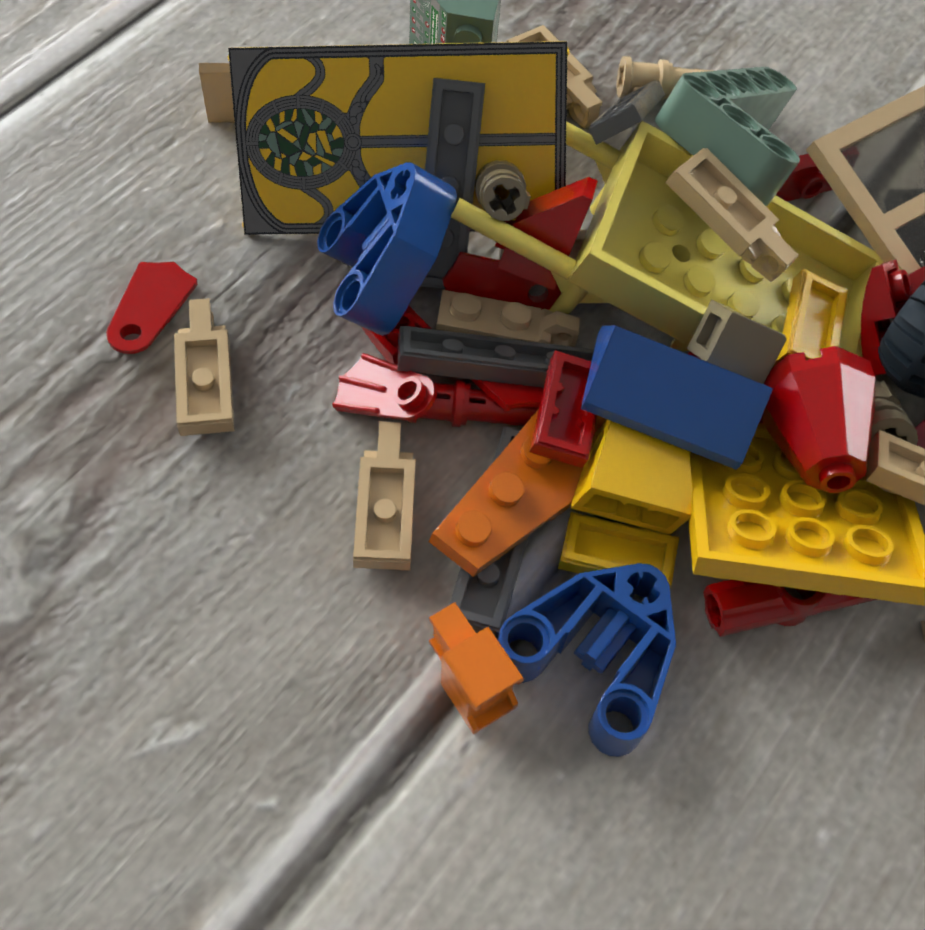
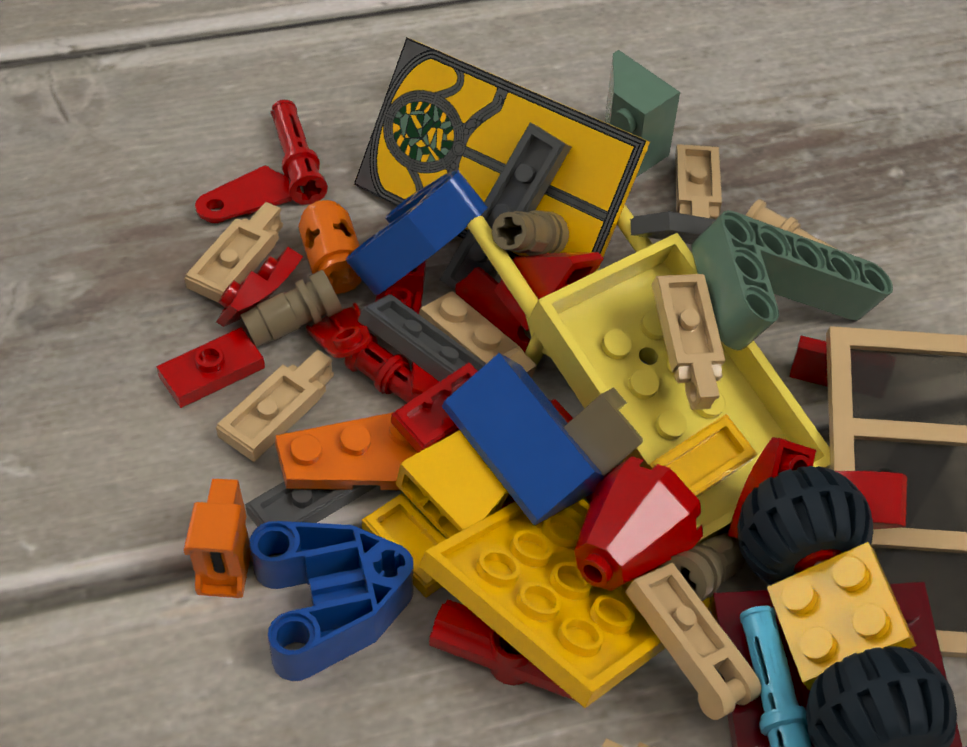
camera: 40 degrees right, 10 degrees down
none -> red plate [156,327,265,408]
none -> red slope [216,247,303,327]
none -> dark tan axle [240,270,343,348]
none -> red pin [270,99,328,205]
none -> orange piece [298,200,362,294]

